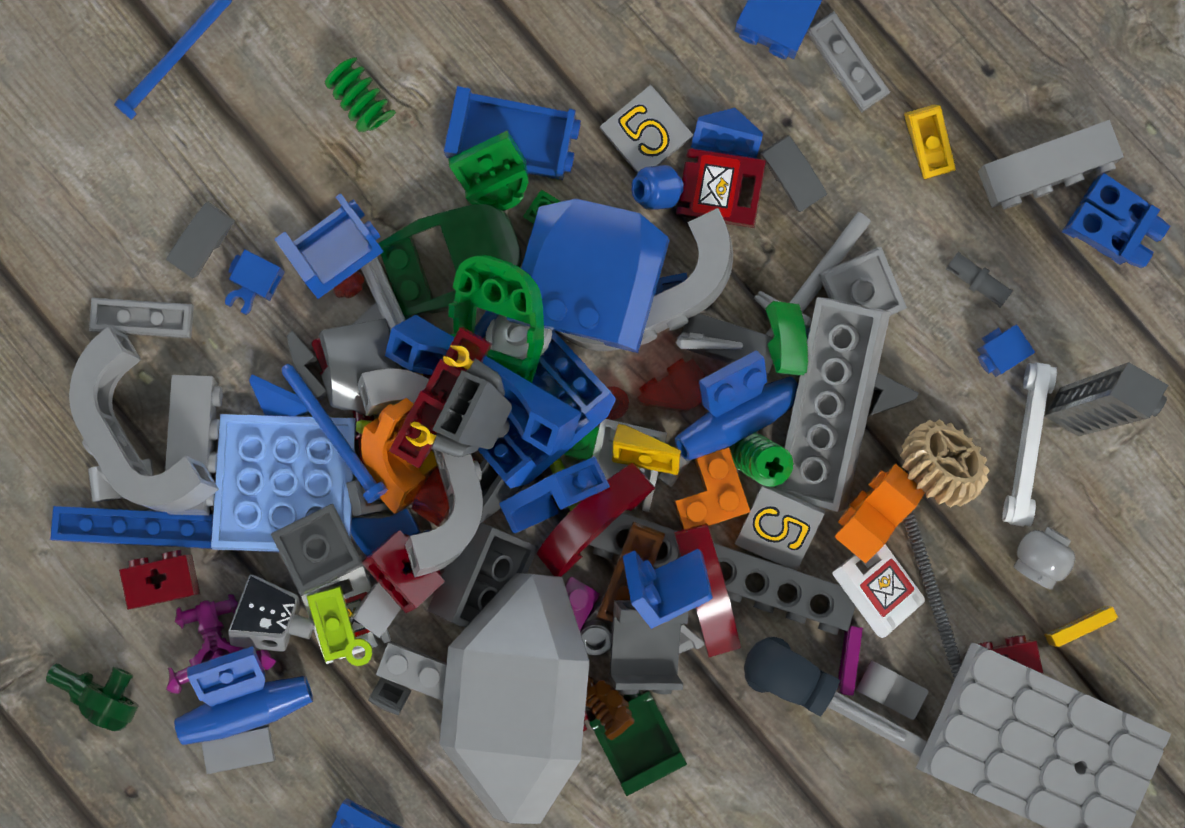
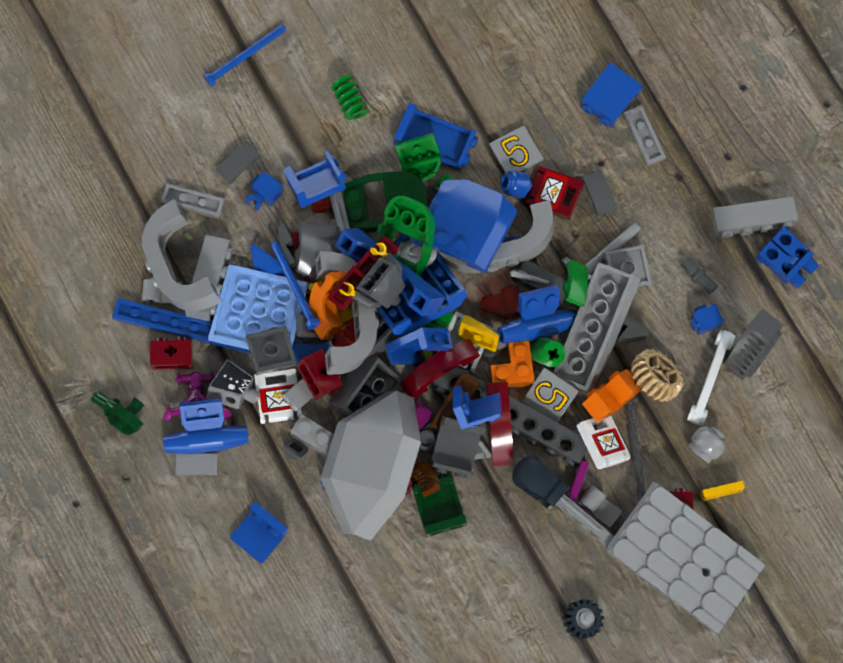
camera: 10 degrees right, 10 degrees down
lime hinge [307,585,373,666] -> none
clear red plate [606,386,629,420] -> none
blue slope [691,108,763,159] -> none
yellow slope [904,104,956,179] -> none

